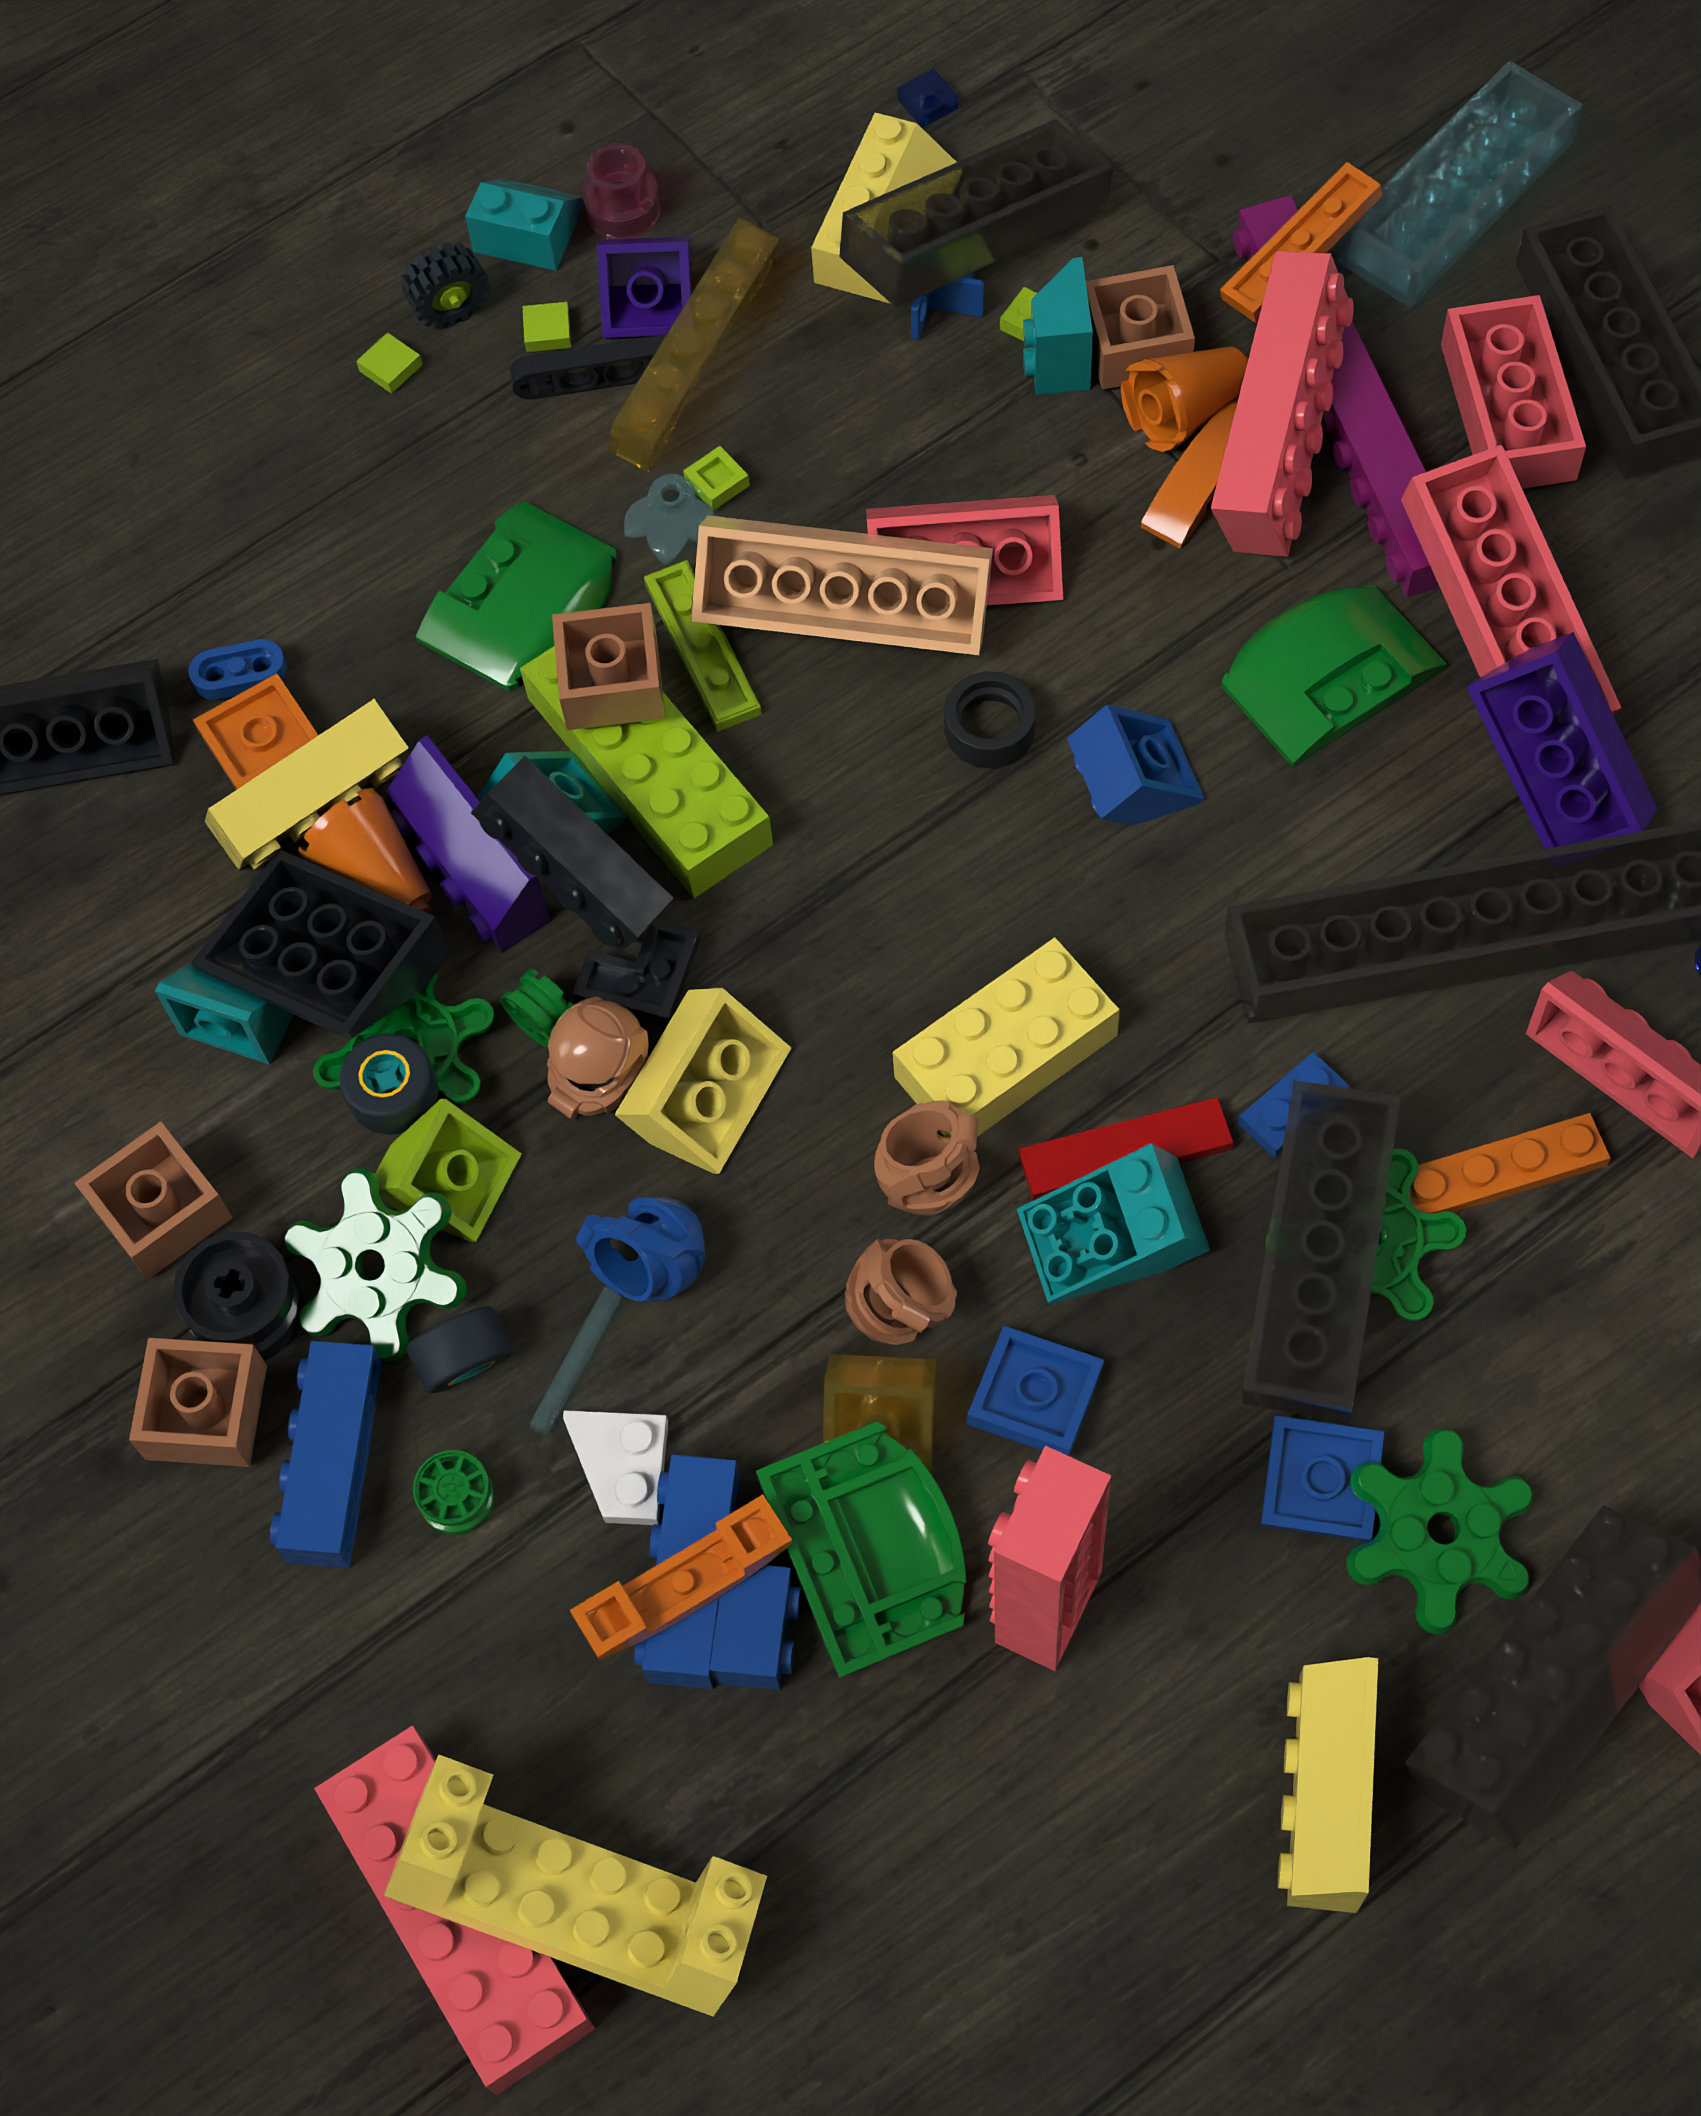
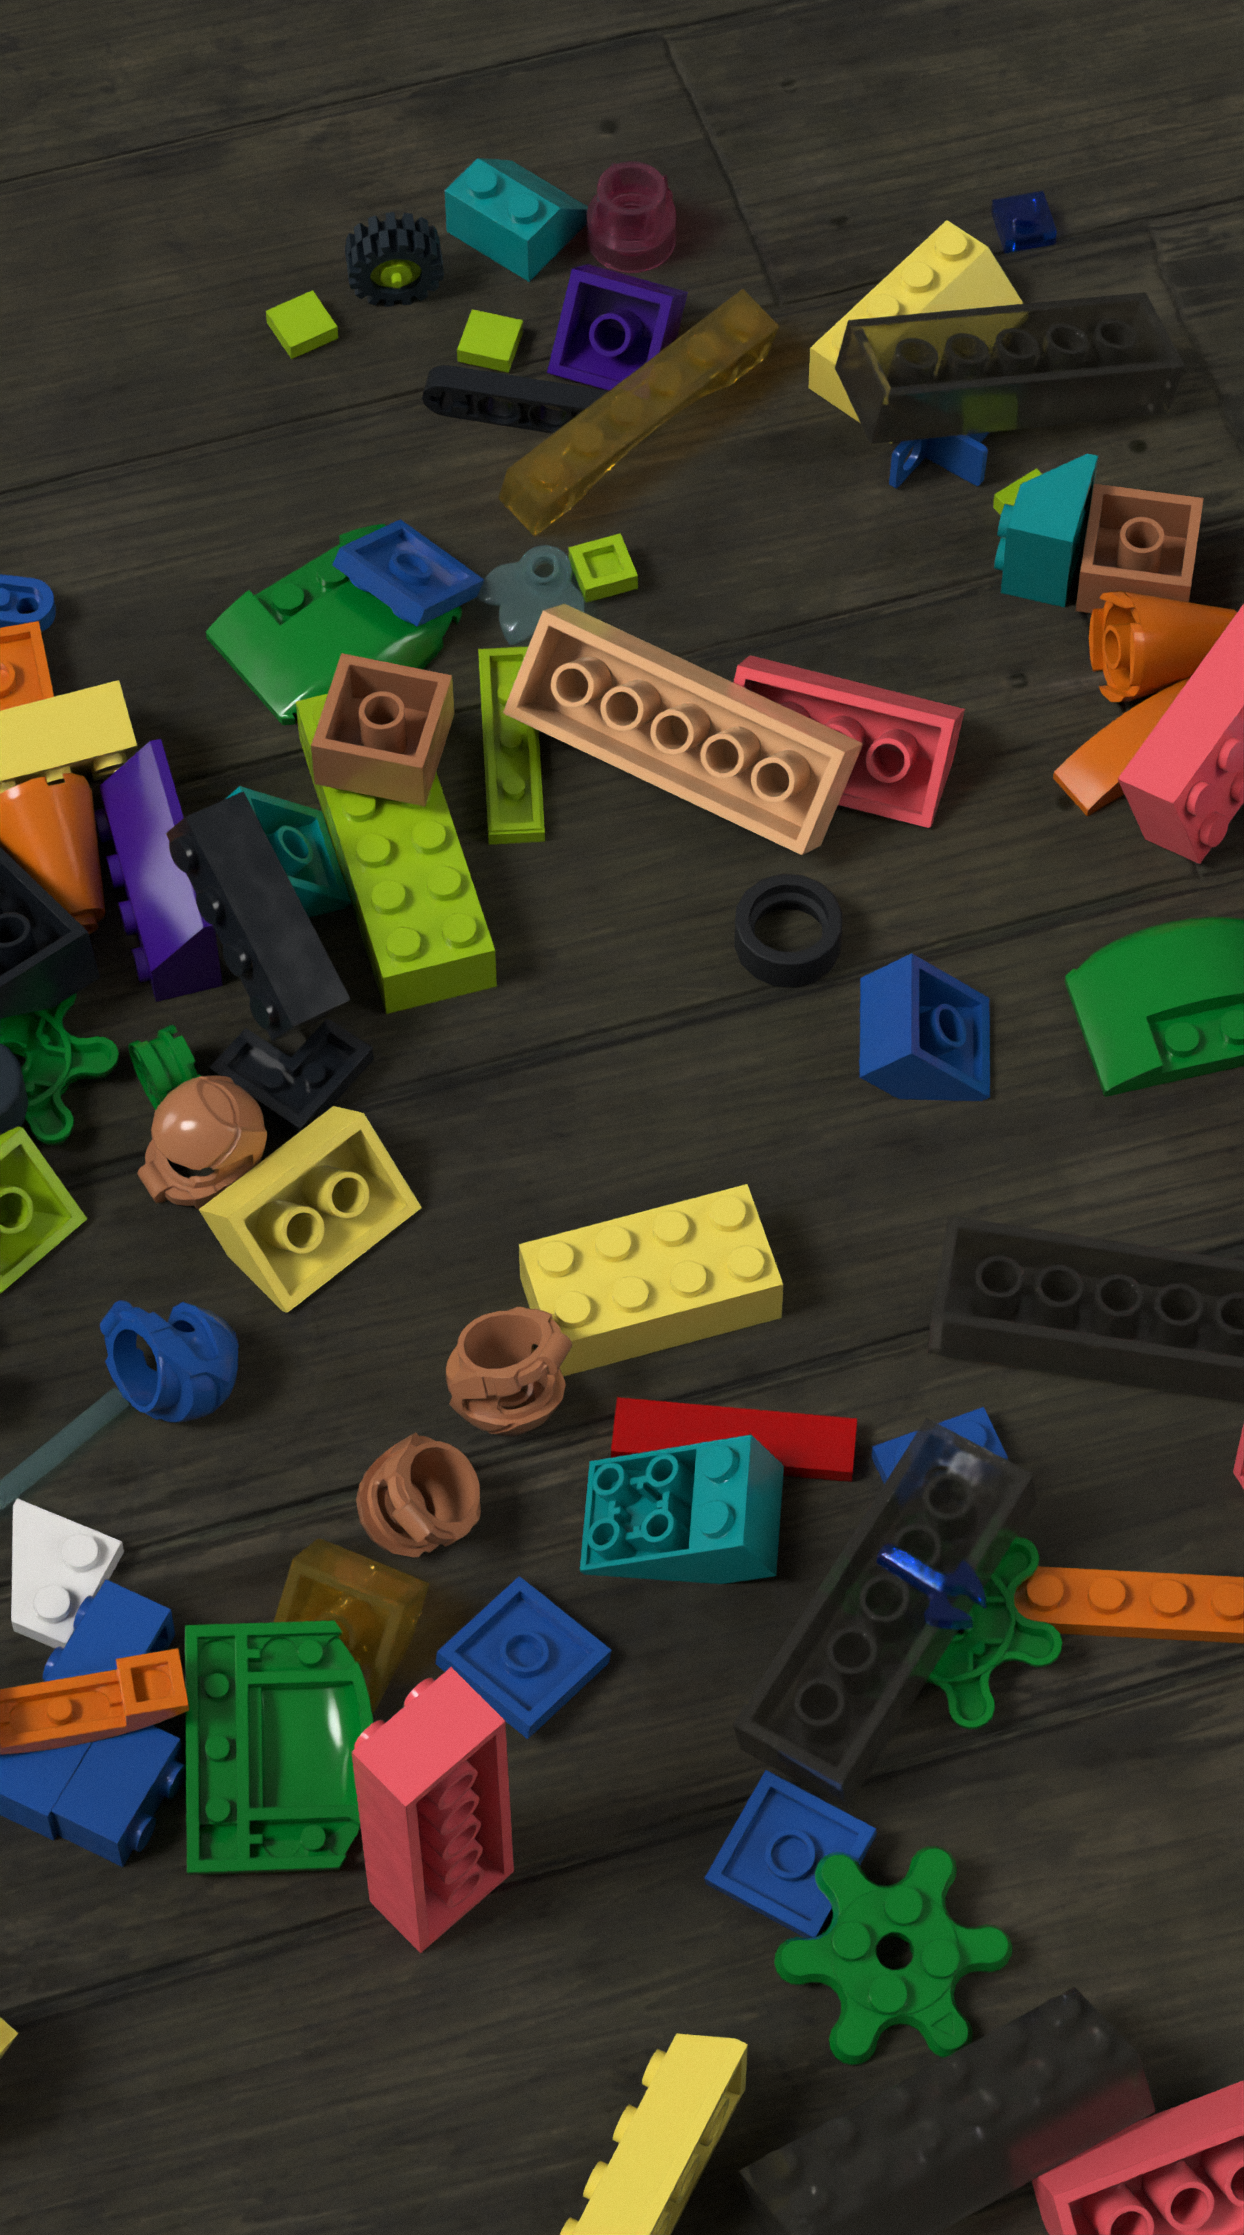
camera: 15 degrees right, 5 degrees down
none -> blue plate [332,519,484,627]
none -> clear blue bar [876,1543,987,1630]

